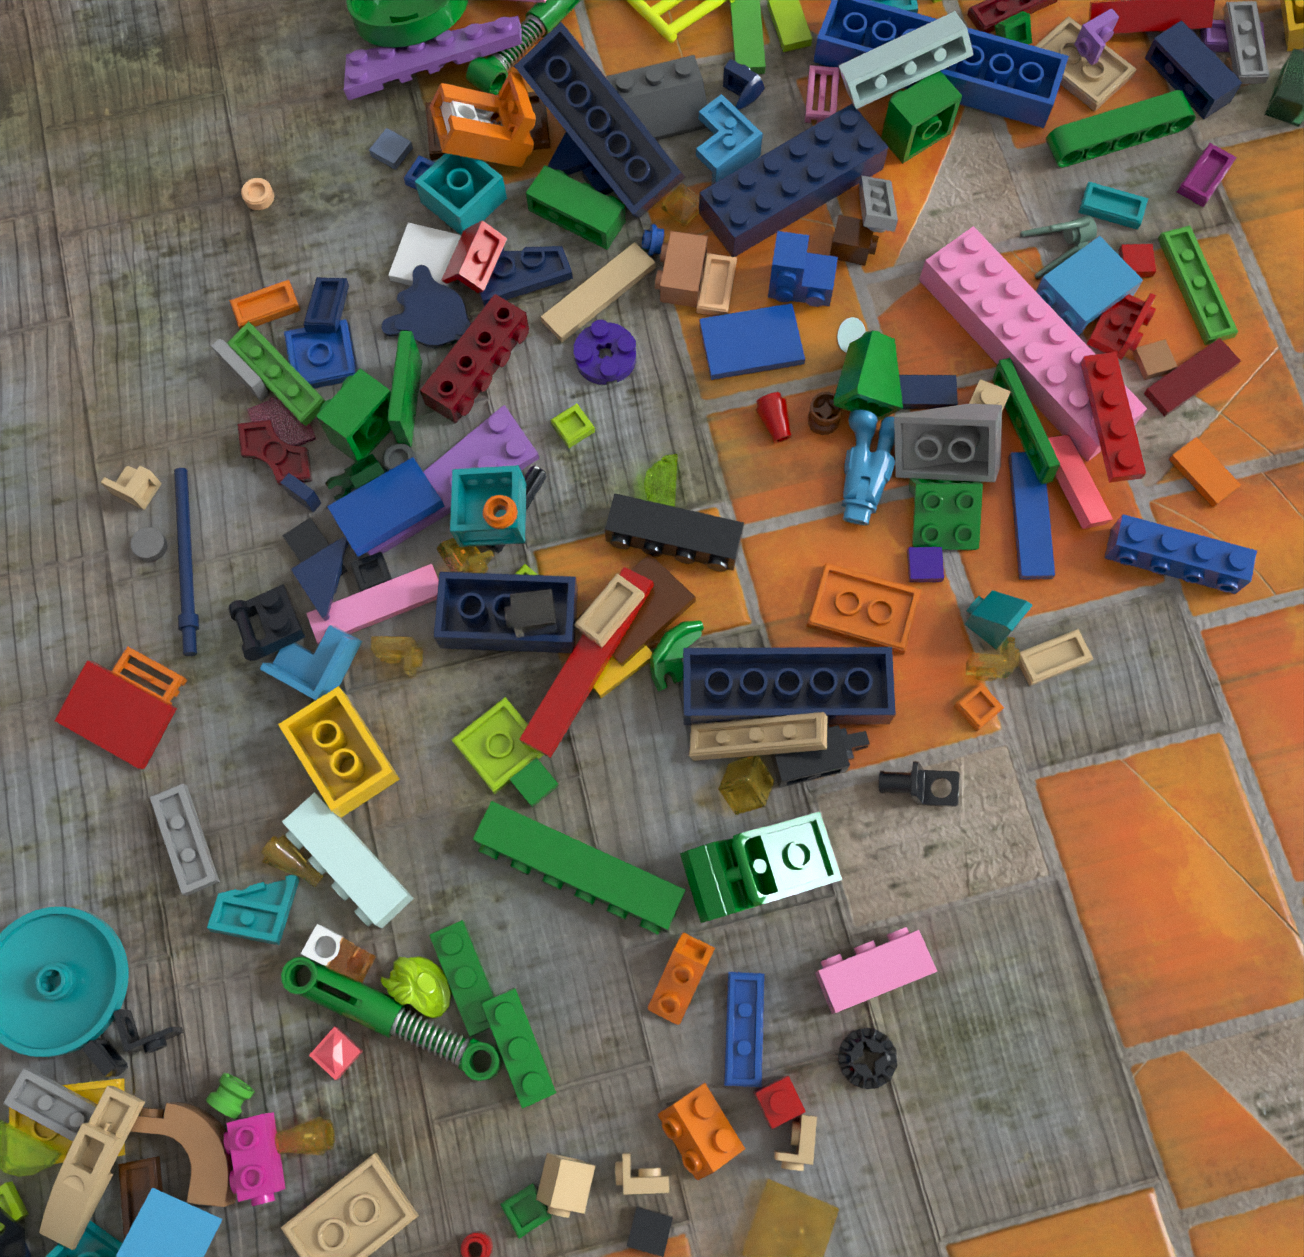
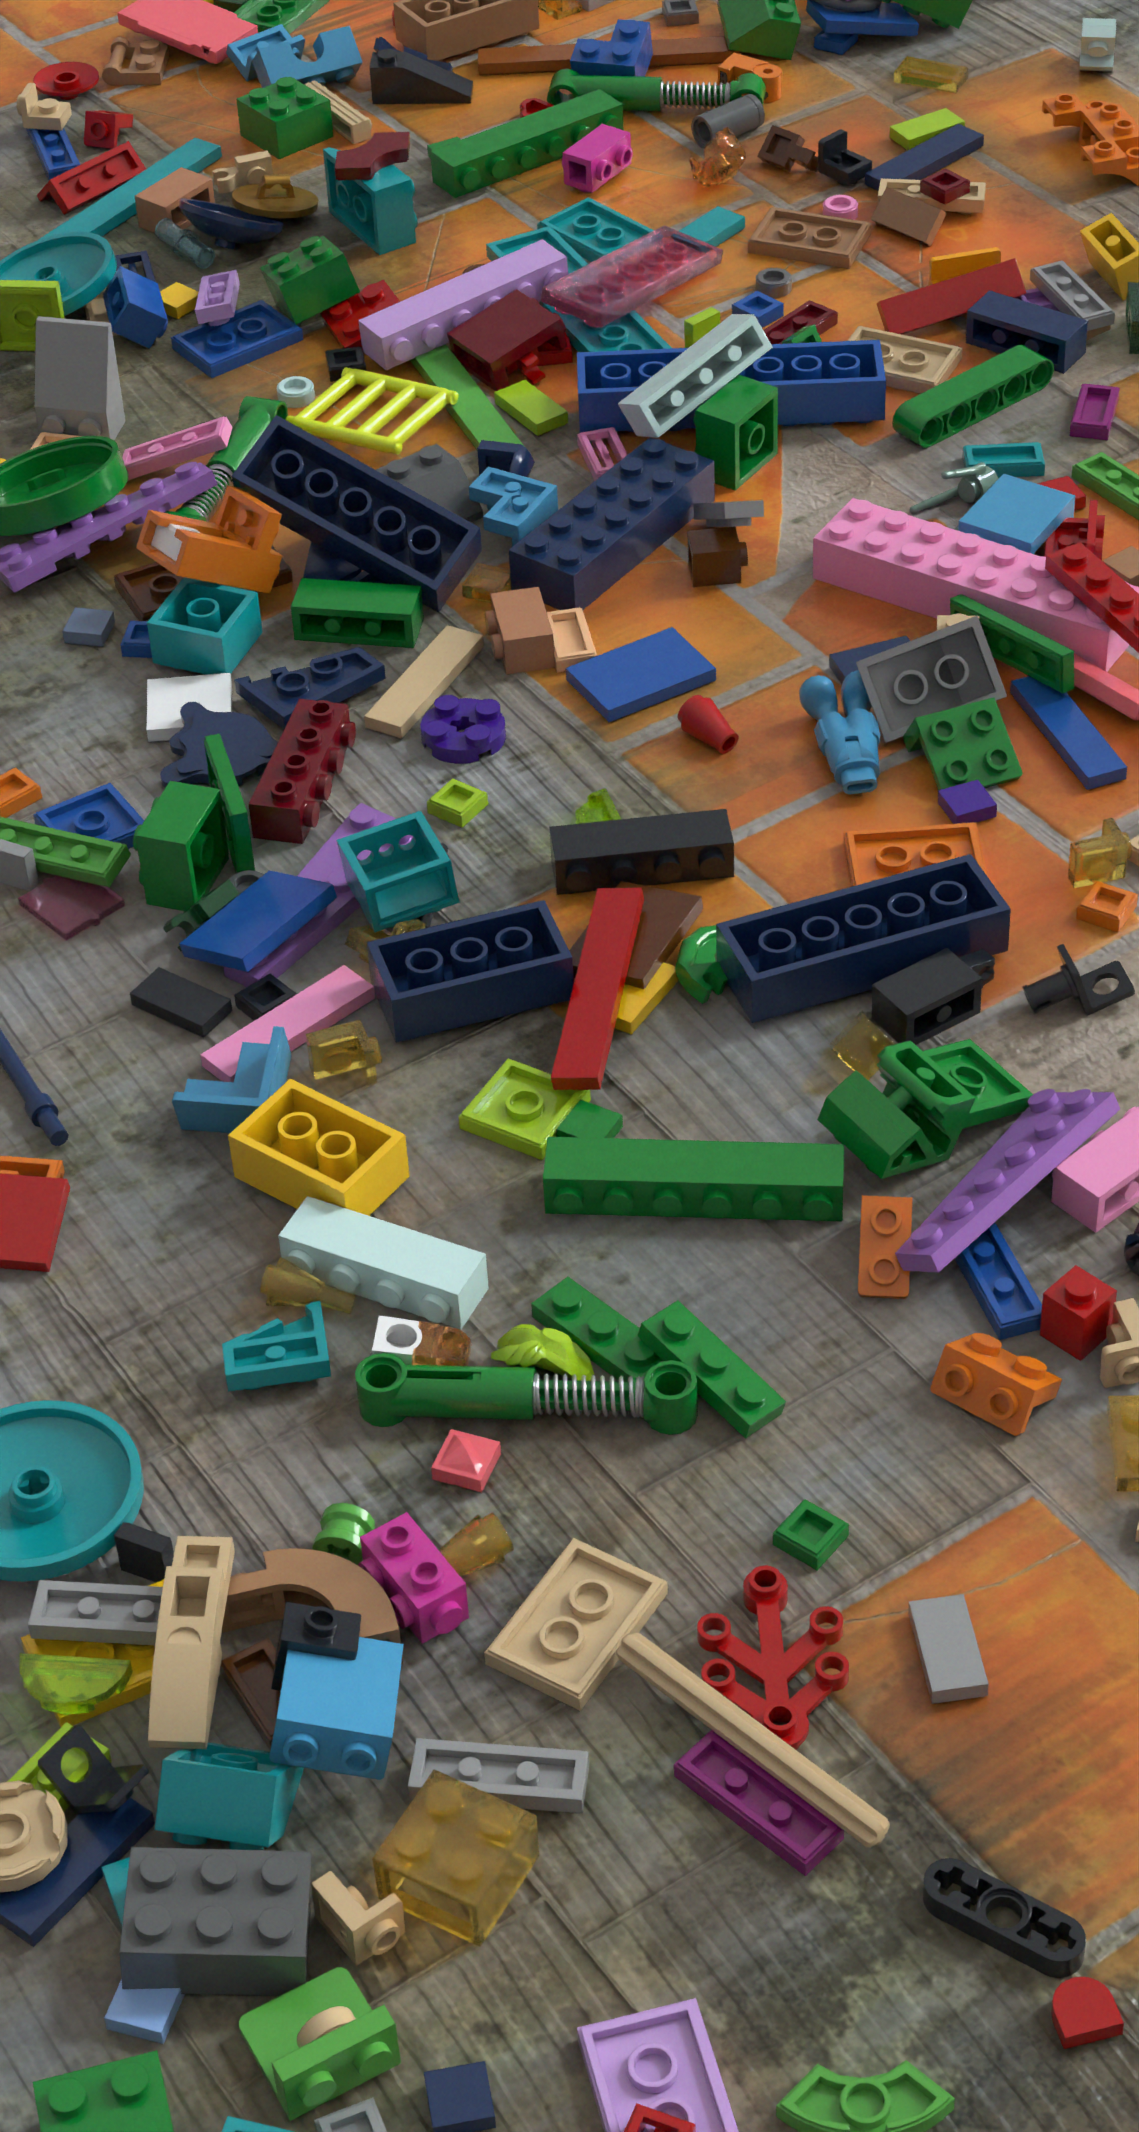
camera: 20 degrees left, 30 degrees down
black bracket [113,1009,184,1054] -> none
light grey plate [150,784,220,896] -> none
black plate [228,584,306,661] -> none
dark red tile [237,420,312,485] -> none
dark blue tile [280,473,321,513] -> none
dark blue tile [291,536,349,621] -> none
dark blue tile [303,277,349,333] -> none
panel [441,220,507,293] -> none
orange plate [483,495,518,529] -> none
clear smoke brick [505,589,558,638] -> none
tan brick [536,1153,595,1218] -> none
tan tile [574,574,645,648] -> none
tan bracket [615,1152,669,1195] -> none
black tile [627,1206,673,1257] -> none
blue plate [642,224,664,256] -> none
tan tile [689,712,828,761] -> none
blue brick [768,231,838,307] -> none
reddish brown wheel [808,392,843,435] -> none
green slope [833,330,903,421] -> none
light aqua sticker [837,317,866,353] -> none
teal slope [964,590,1033,650] -> none
medium lavender bracket [1074,9,1119,65] -> none
none -> black bracket [271,1602,361,1691]
none -> medium lavender wing [895,1089,1120,1273]

